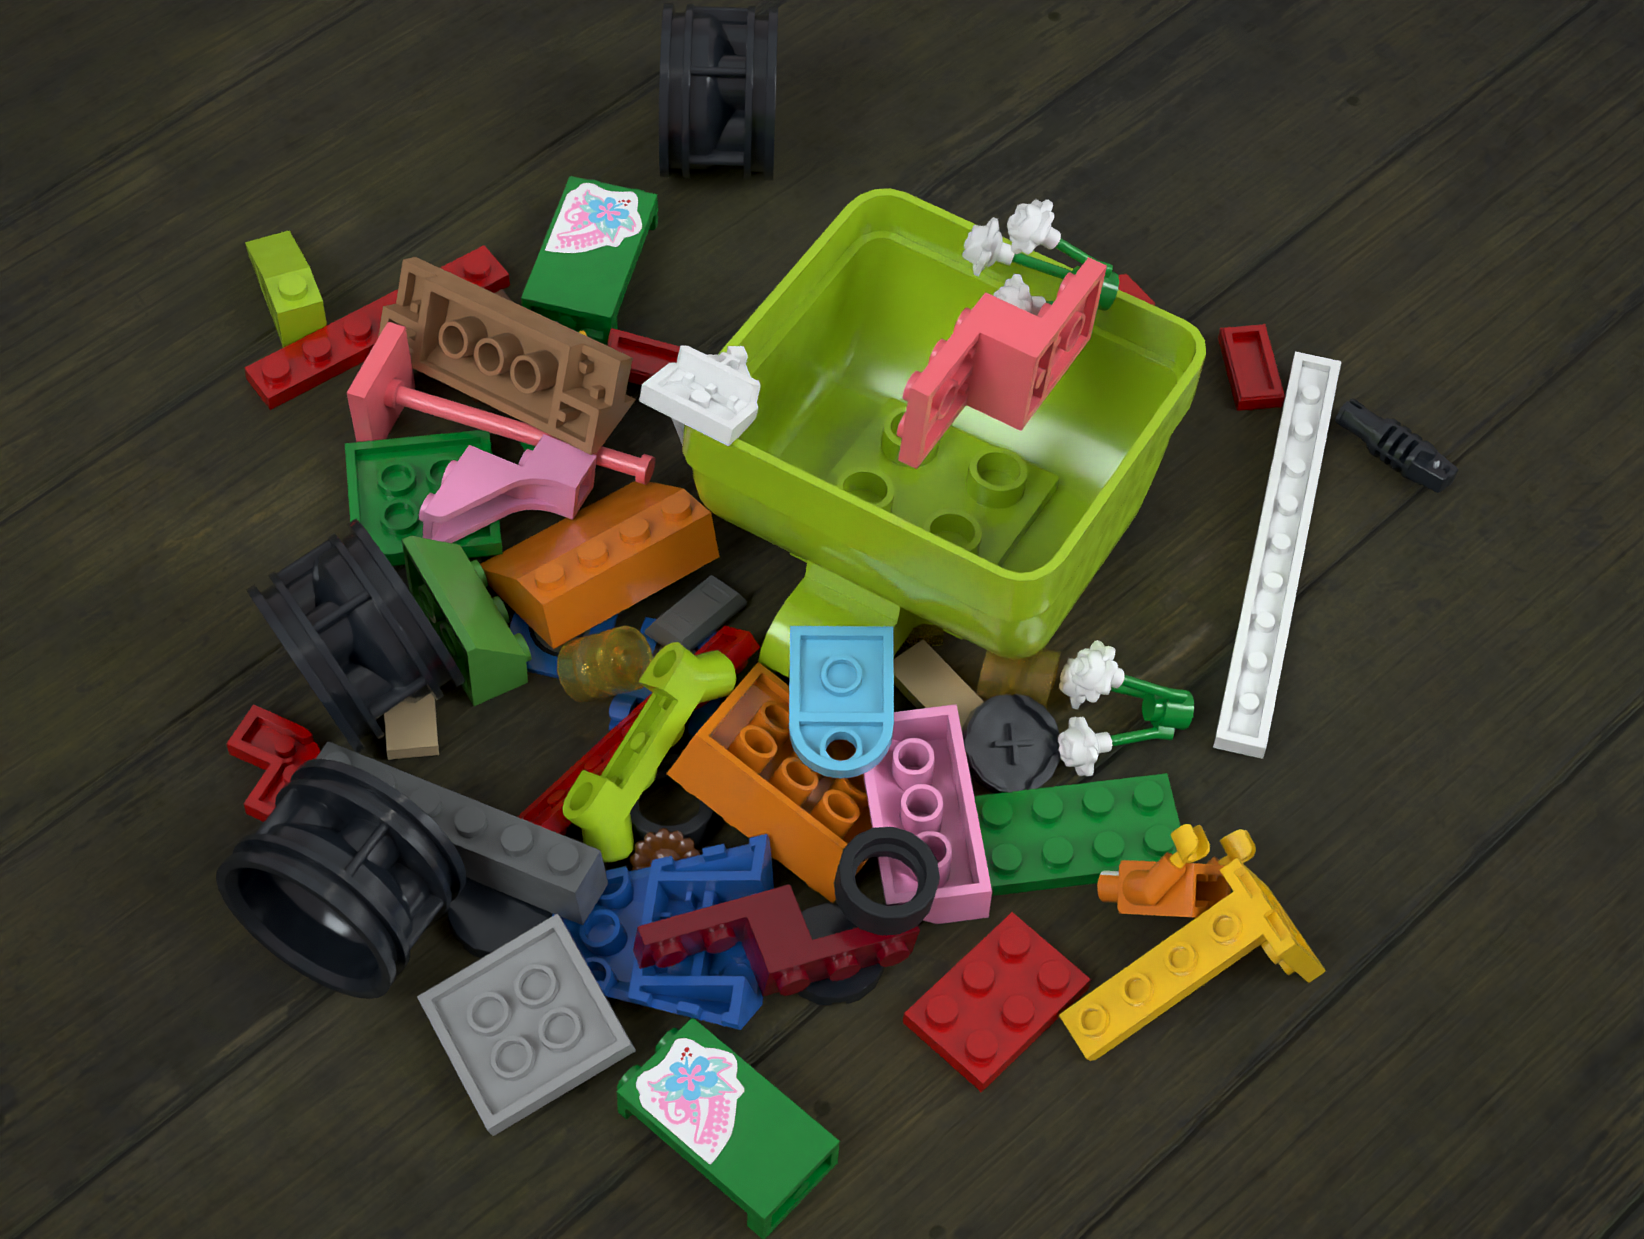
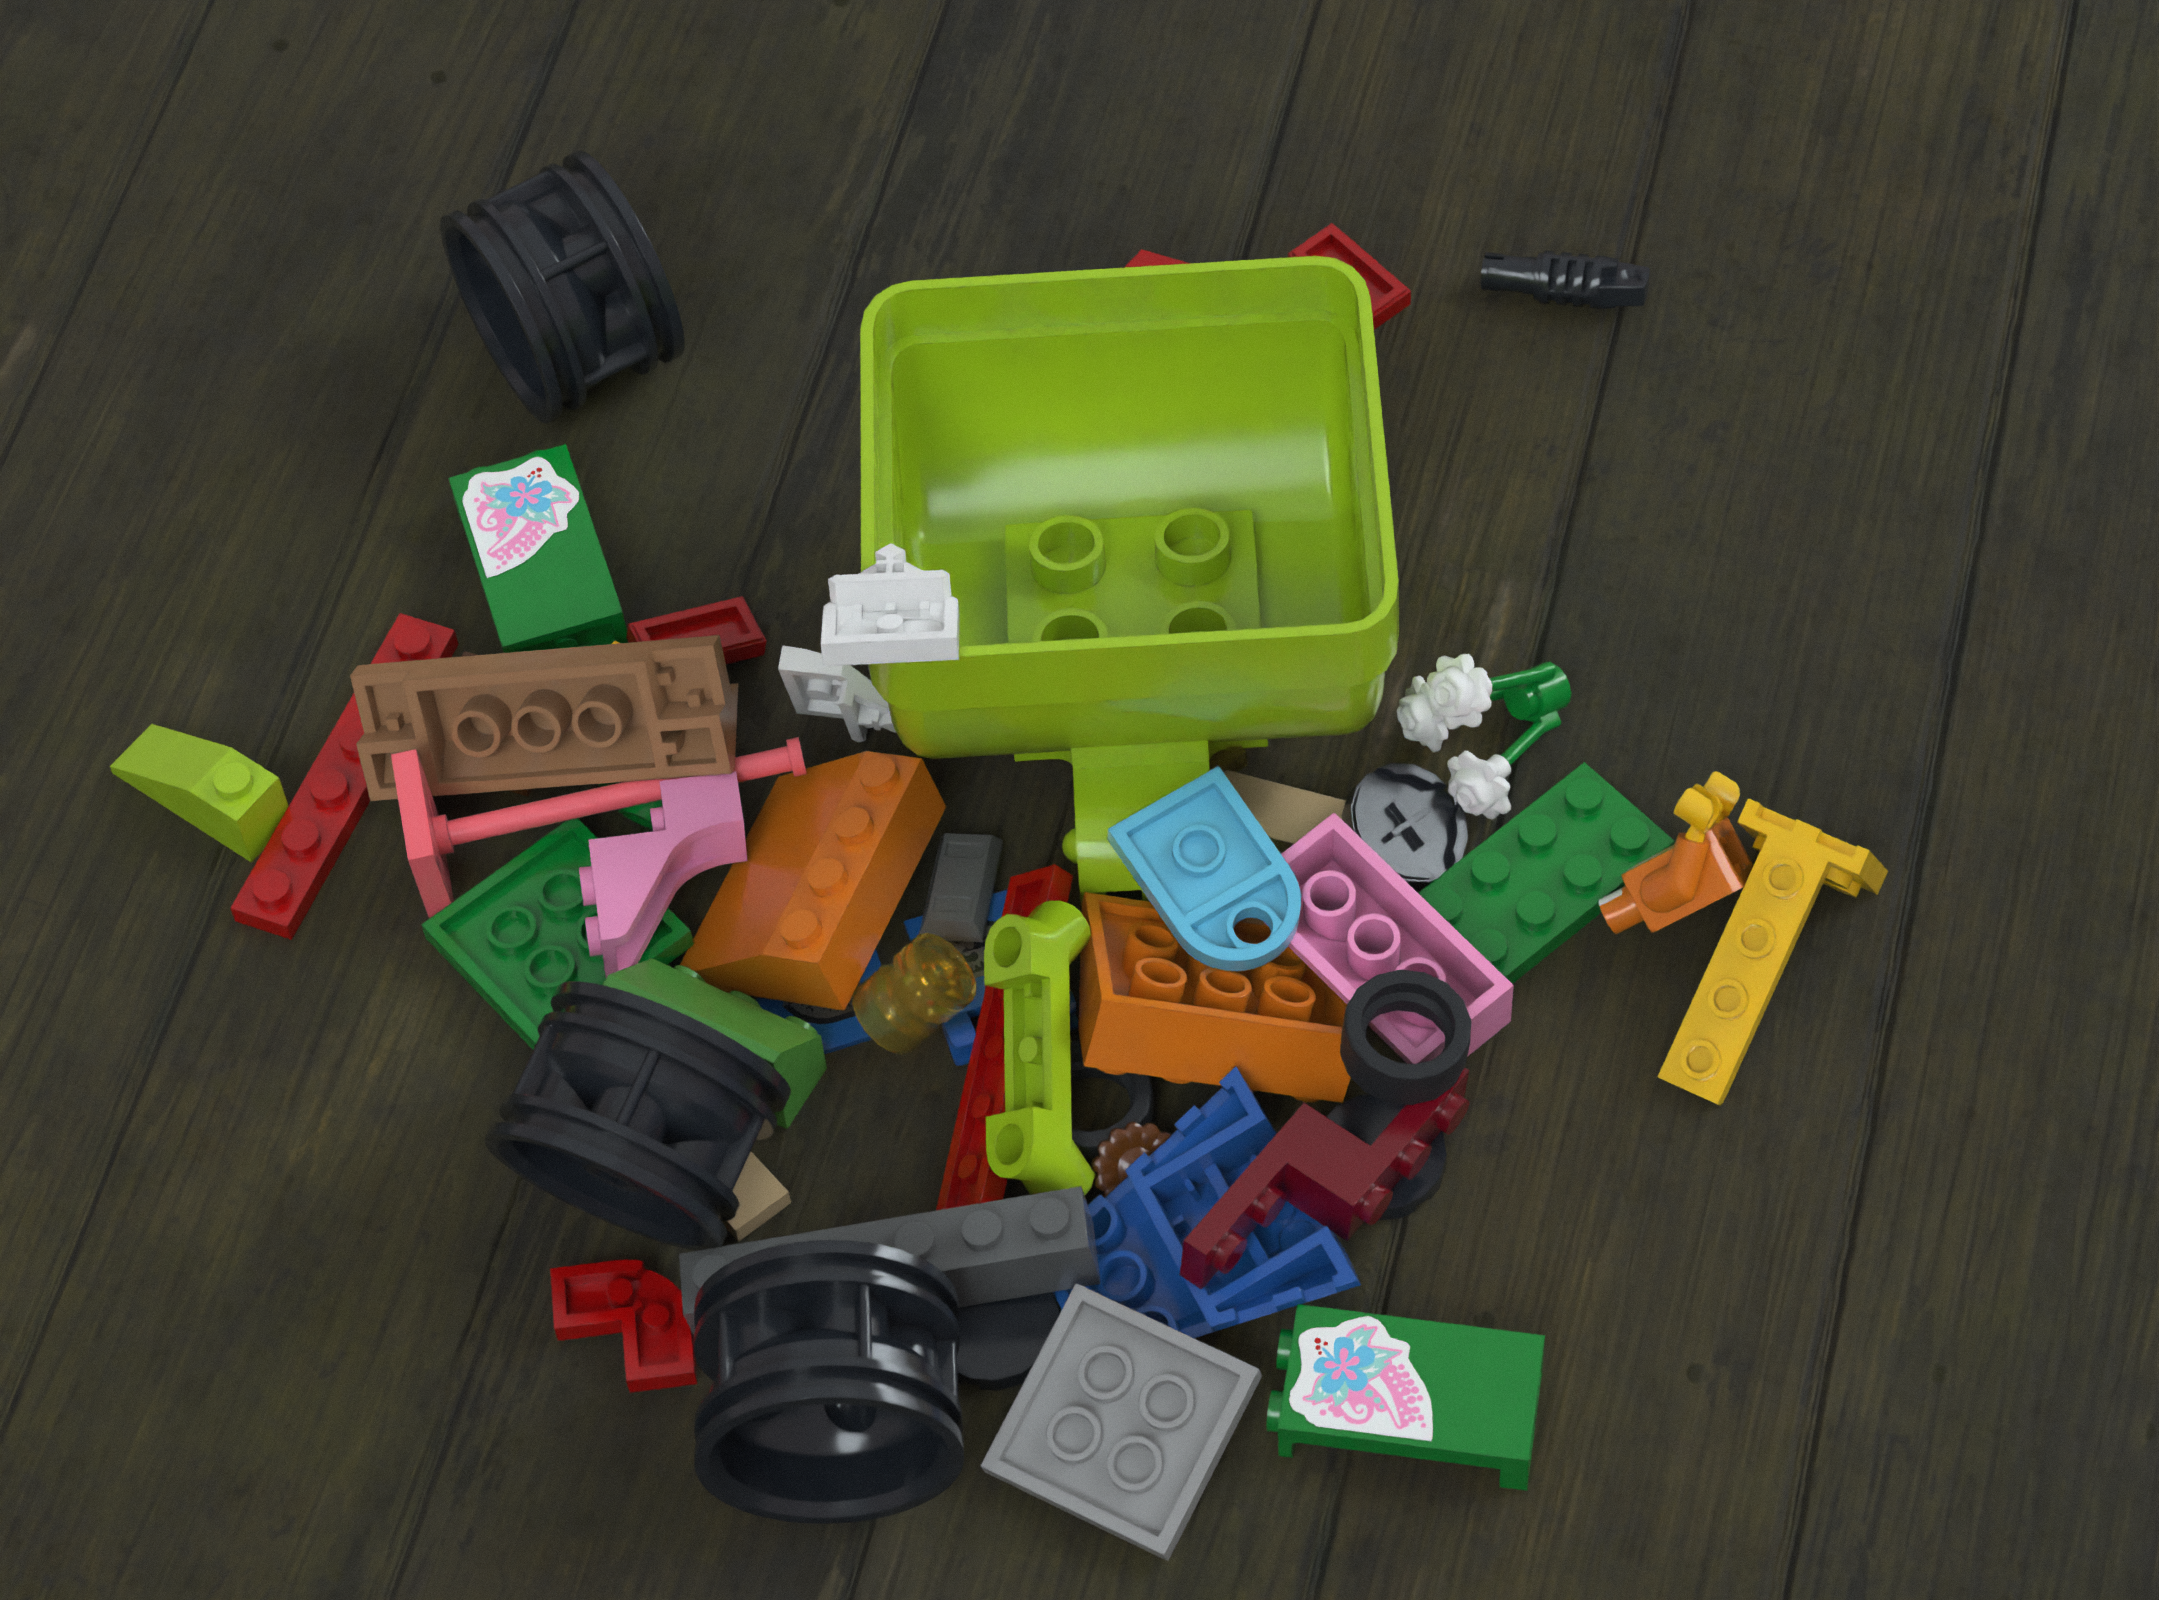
camera: 25 degrees left, 0 degrees up
coral bracket [897,257,1107,469] -> none
red plate [903,912,1091,1093] -> none
white plant [962,199,1119,316] -> none
clear yellow wheel [976,647,1061,709] -> none
white plate [1213,352,1341,759] -> none

